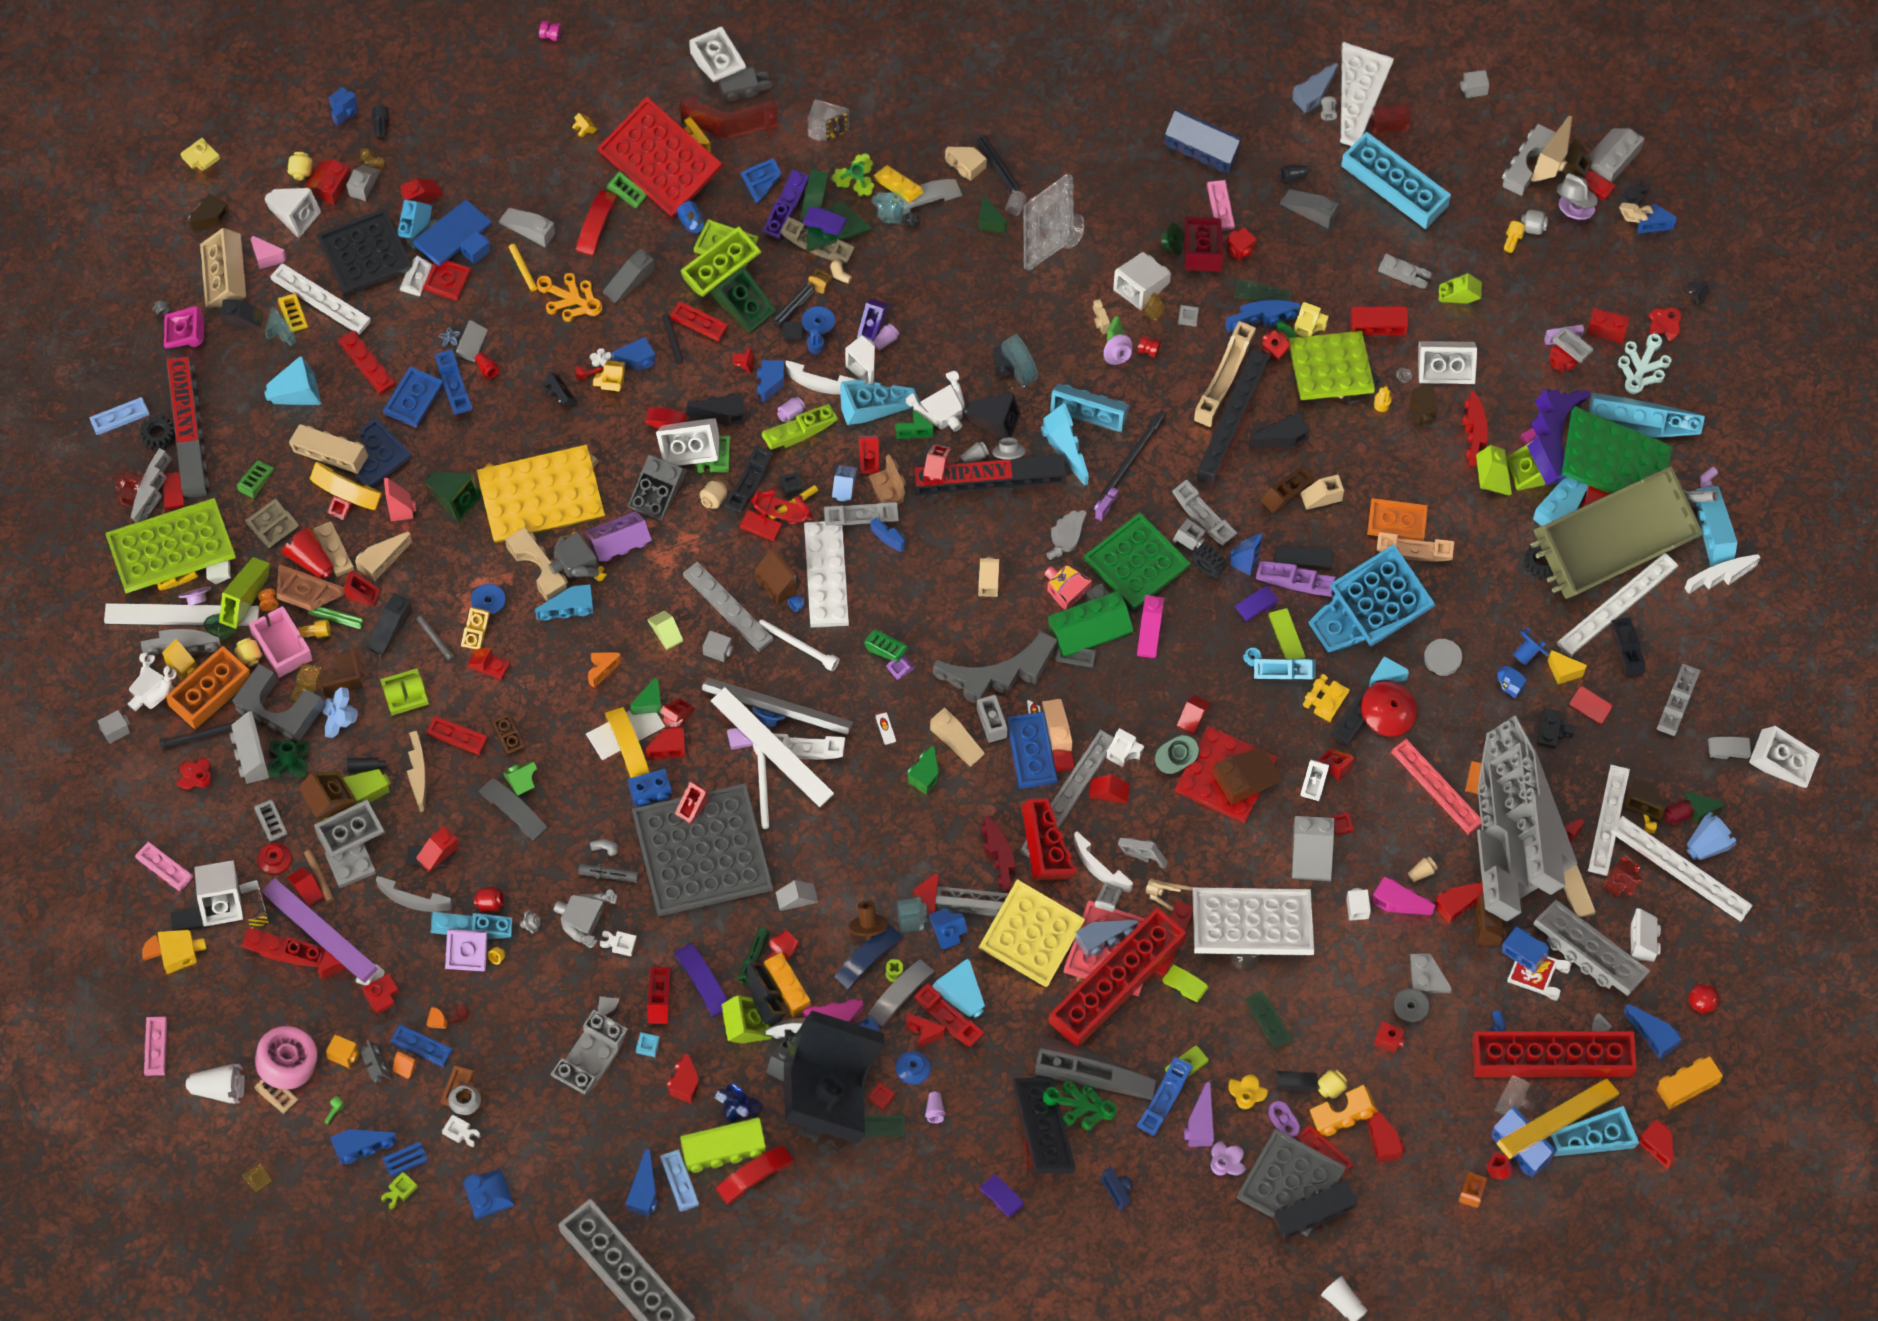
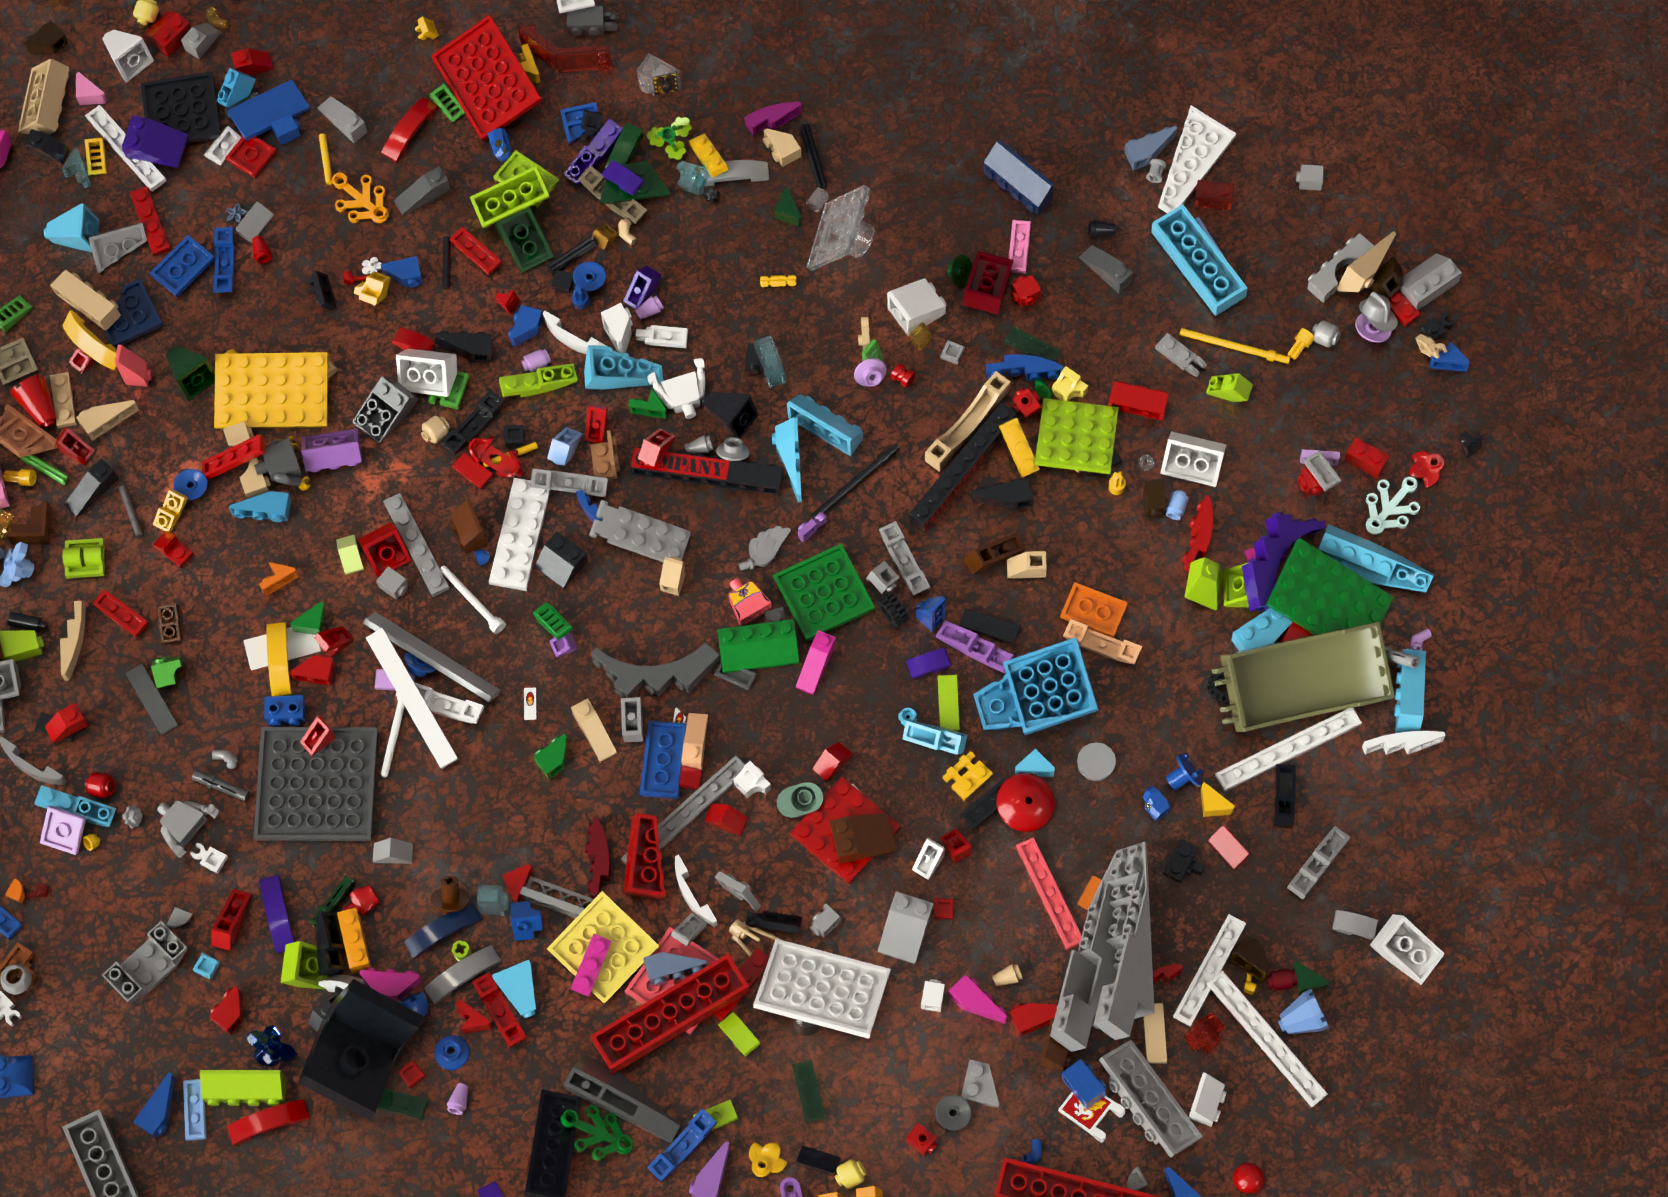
camera: 20 degrees right, 5 degrees up
none -> light grey wing [88,222,147,273]
none -> dark purple slope [122,115,188,168]
none -> red plate [202,434,265,480]
none -> red slope [357,522,412,578]
none -> black slope [534,531,588,589]
none -> dark pink plate [570,933,612,997]
none -> black plate [581,110,603,142]
none -> light grey hinge [589,500,691,562]
none -> white hinge [636,325,688,348]
none -> magenta slope [744,102,802,136]
none -> black hinge [746,911,802,933]
none -> yellow axle [760,275,797,287]
none -> light grey brick [810,904,841,938]
none -> yellow plate [999,418,1040,477]
none -> light blue brick [1166,490,1189,520]
none -> yellow bar [1180,328,1290,364]

